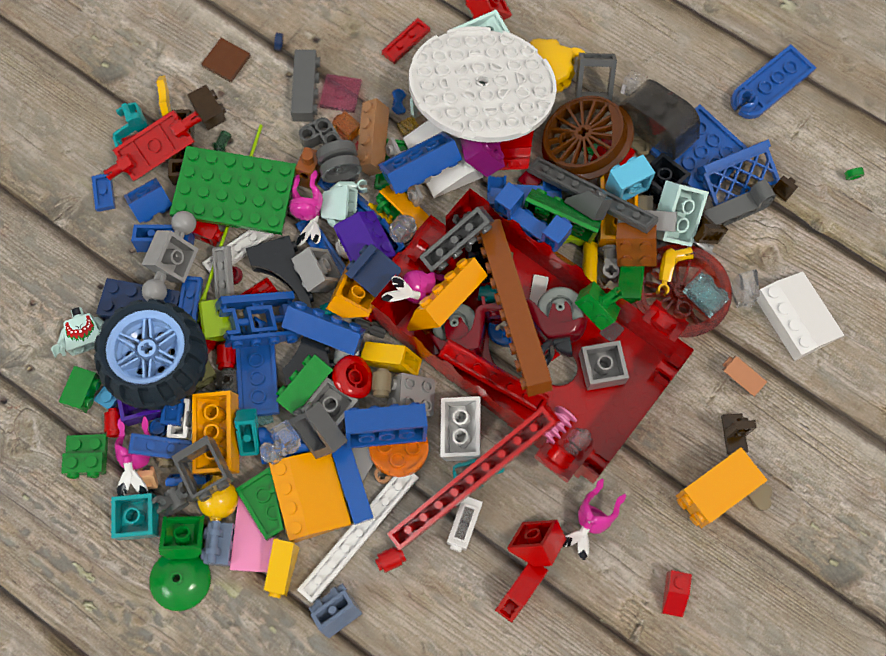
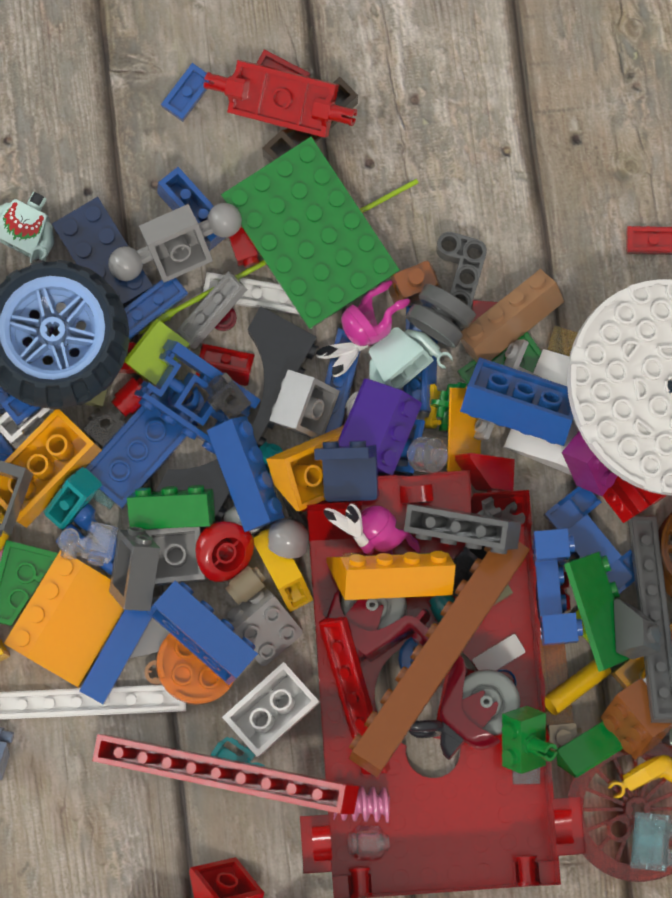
camera: 45 degrees right, 10 degrees up
teal piece [112,102,148,147] -> none
blue slope [124,178,172,223] -> none
yellow tile [156,75,171,117] -> none
dark brown brick [187,85,227,130] -> none
reddish brown tile [201,38,251,83] -> none
clear green piece [212,130,232,152] -> none
dark blue tile [274,32,284,51] -> none
dark grey brick [291,49,321,122] -> none
clear pink tile [319,74,362,113] -> none
clear orange brick [332,111,360,141] -> none
red brick [375,546,407,573] -> none
blue piece [392,89,406,115] -> none
white window [447,497,483,553] -> none
dark red tile [517,170,543,186] -> none
light grey brick [579,341,629,391] -> none
light grey connector [600,245,620,285] -> none
none -> clear smoke brick [205,372,251,420]
none -> light grey hair [268,519,309,559]
none -> red slope [455,453,515,493]

